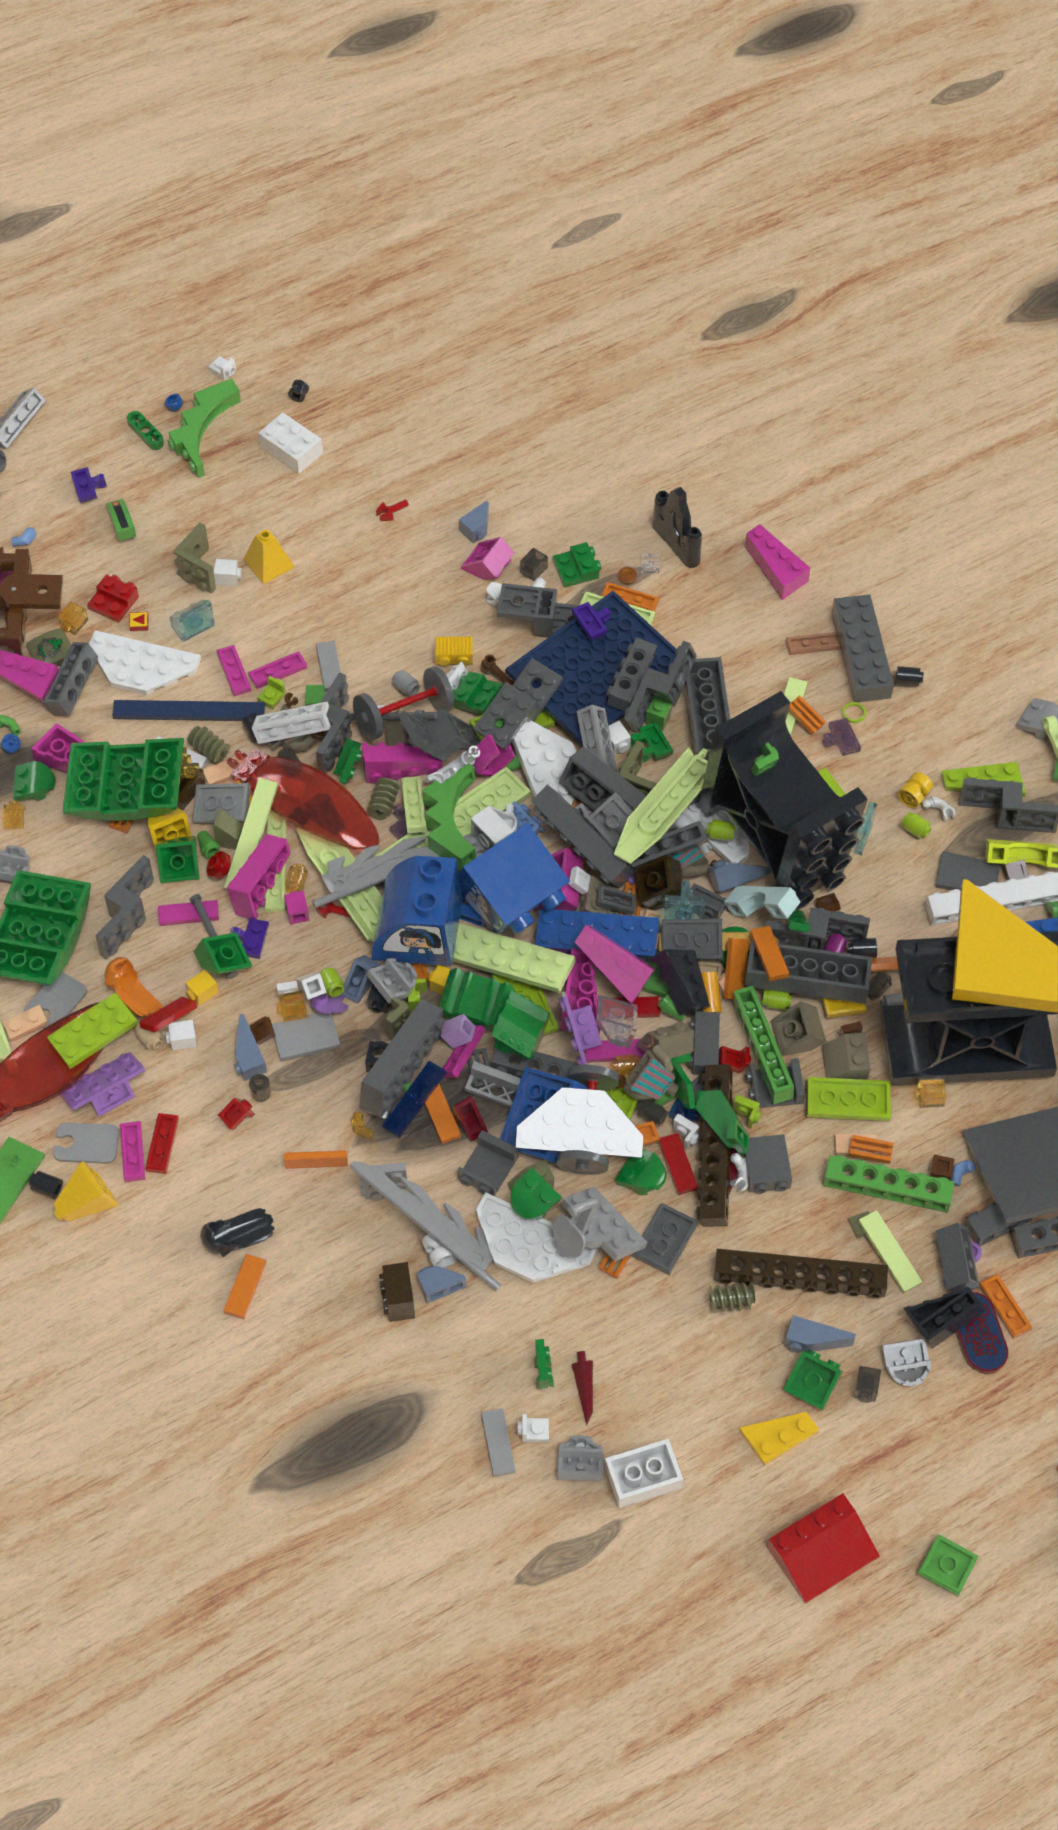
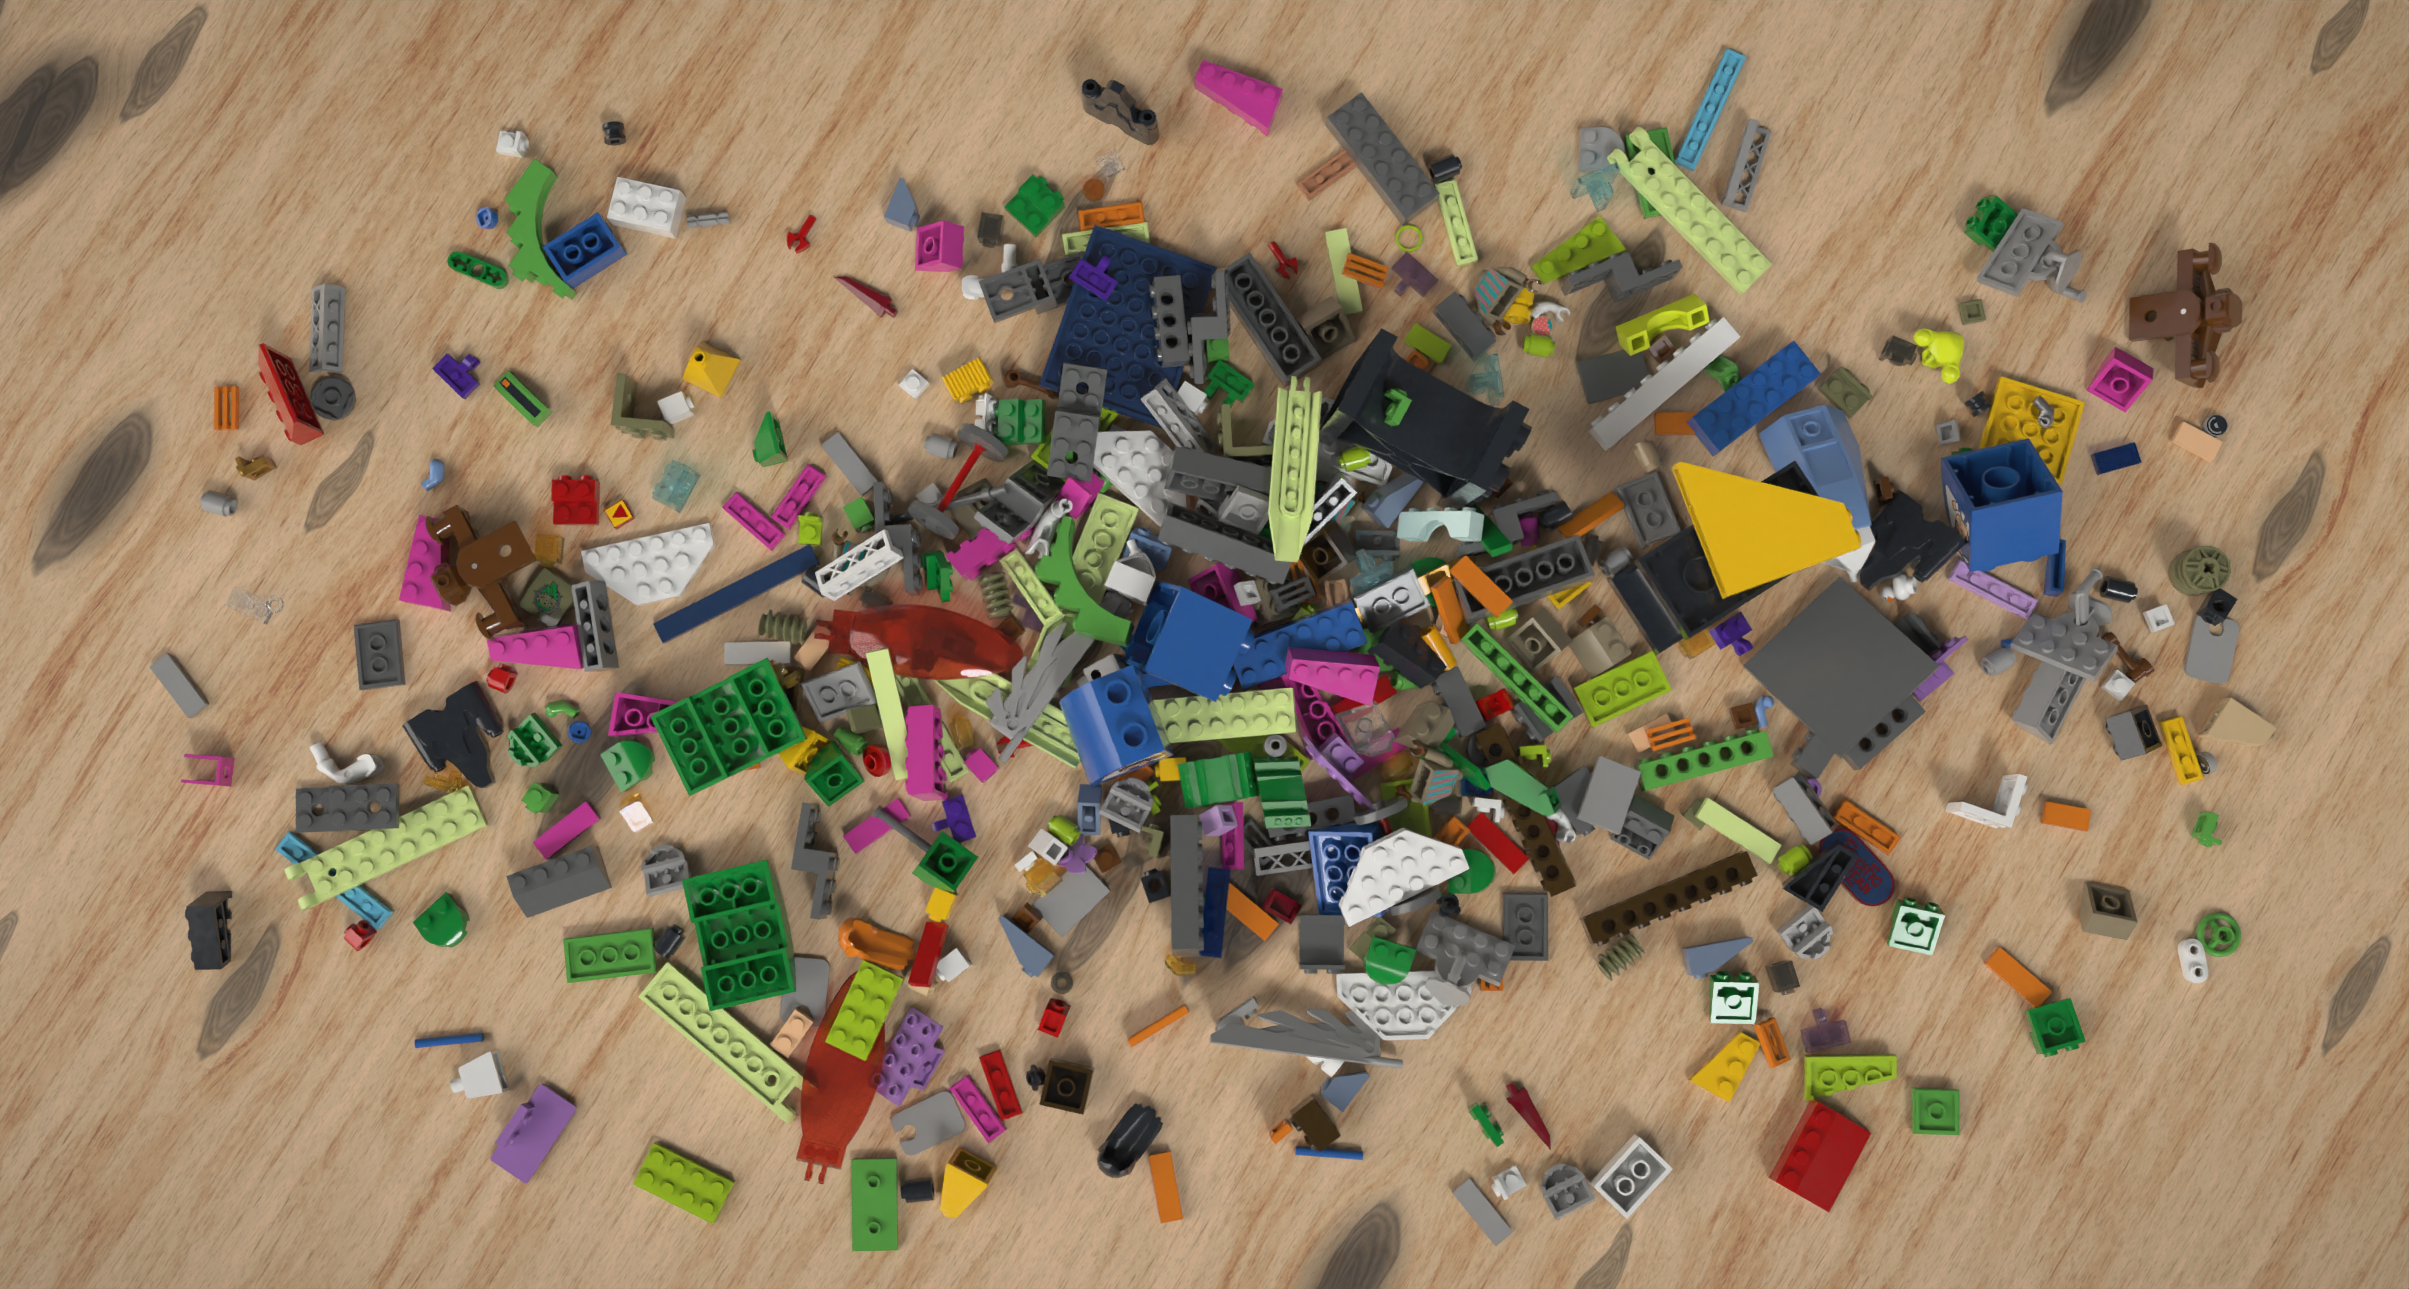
camera: 25 degrees left, 25 degrees up
none -> blue brick [543,212,628,289]
none -> light grey axle [687,211,730,228]
none -> green slope [752,411,788,467]
none -> dark red bar [834,277,898,318]
none -> white plate [899,369,930,400]
none -> reddish brown tile [995,615,1026,646]
none -> black plate [1026,1064,1045,1091]
none -> dark brown brick [1039,1058,1095,1115]
none -> reddish brown plate [1094,843,1122,874]
none -> light grey brick [1264,734,1287,757]
none -> red bar [1268,241,1298,280]
none -> orange tile [1269,1119,1293,1145]
none -> blue bar [1295,1146,1363,1160]
none -> dark grey brick [1433,292,1496,362]
none -> yellowish green tile [1434,179,1478,267]
none -> black plate [1436,894,1461,917]
none -> dark tan torso [1474,267,1542,336]
none -> coral tile [1531,315,1553,336]
none -> clear light blue bracket [1570,162,1620,212]
none -> light grey tile [1576,756,1641,835]
none -> dark grey slope [1610,795,1675,860]
none -> dark purple plate [1709,612,1753,656]
none -> orange tile [1753,1017,1791,1068]
none -> lime brick [1778,844,1813,876]
none -> plate [1800,1008,1851,1053]
none -> lime wing [1804,1054,1897,1101]
none -> plate [1887,897,1945,955]

